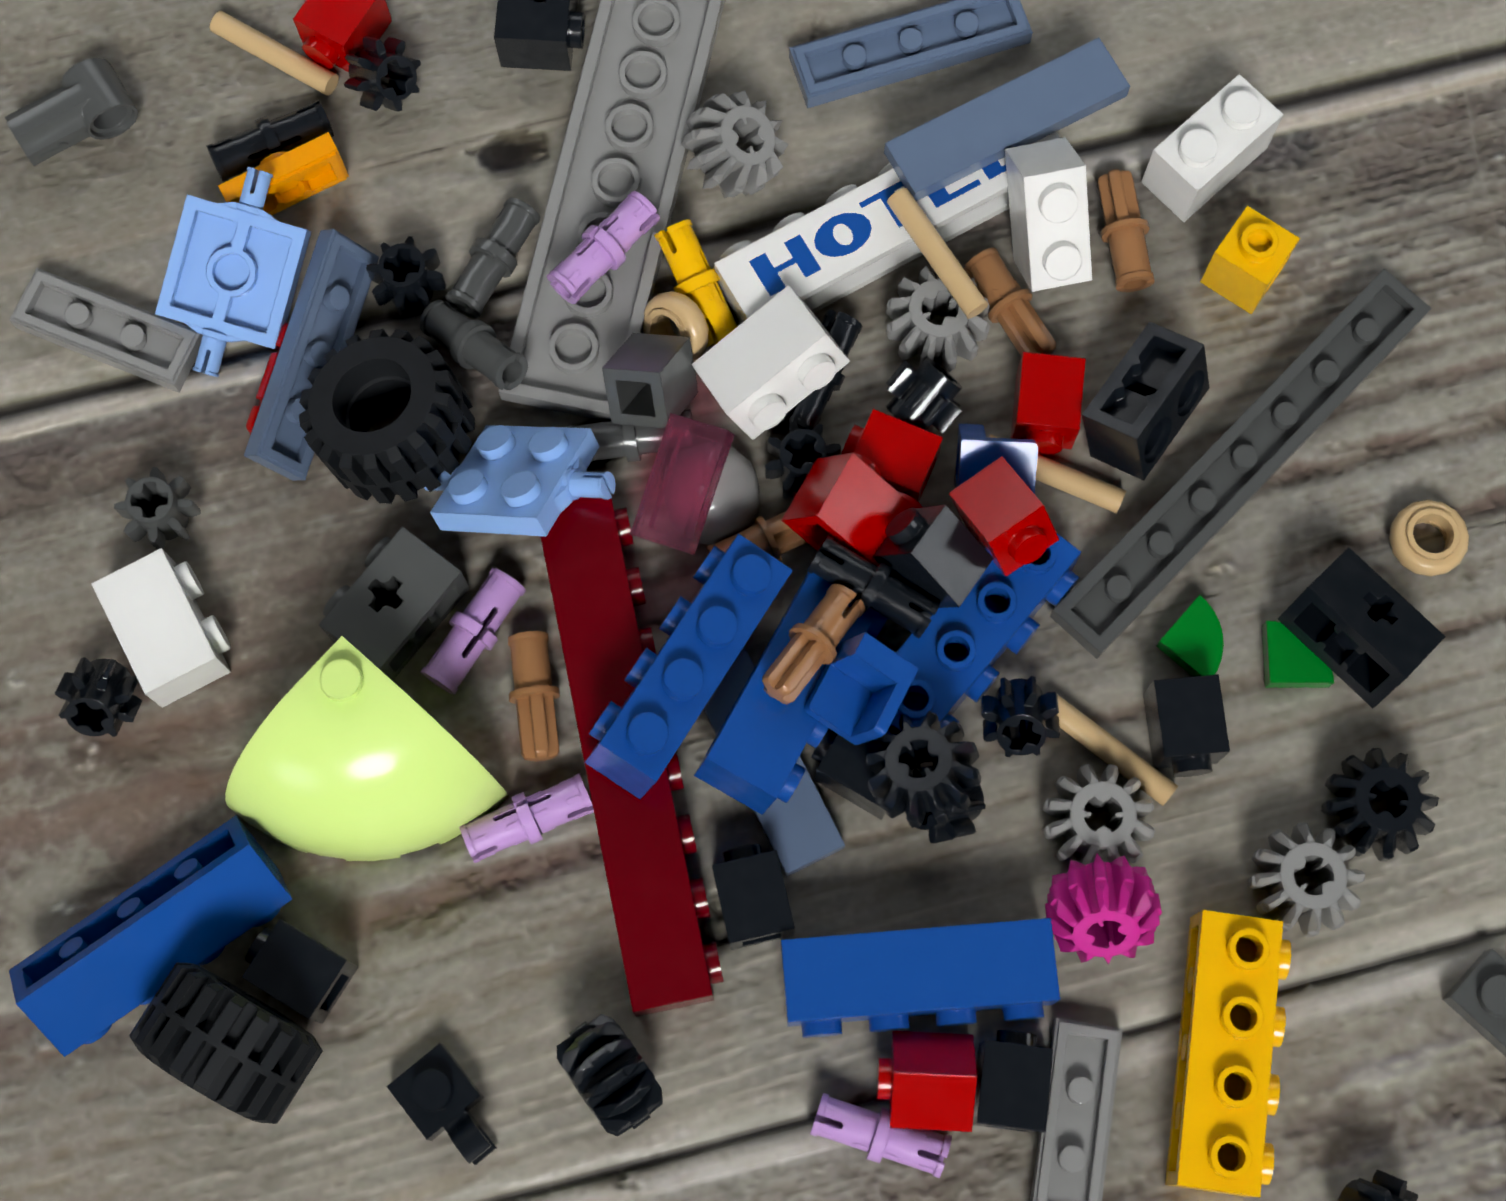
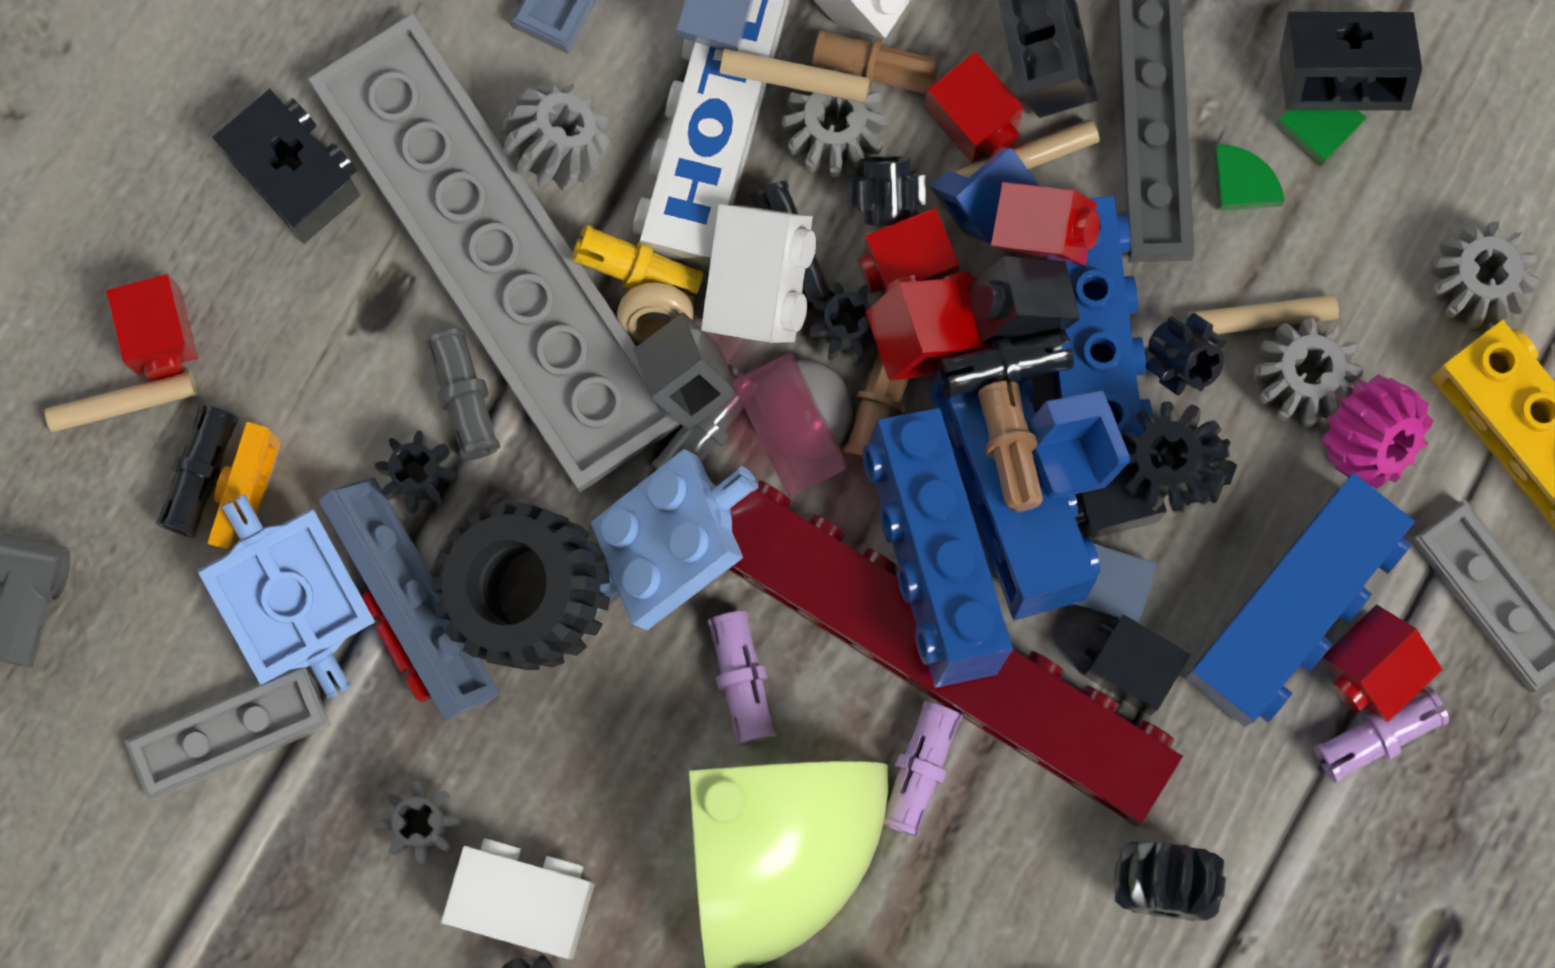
camera: 45 degrees left, 5 degrees up
dark grey brick [319,526,470,681] -> none
black gear [344,36,421,112] -> none
dark grey pin [420,300,528,390] -> none
medium nougat axle [508,631,560,762] -> none
lavender pin [547,191,660,304] -> none
black brick [973,1030,1053,1134] -> none
black brick [1143,674,1230,777] -> none
black gear [1321,748,1439,861] -> none

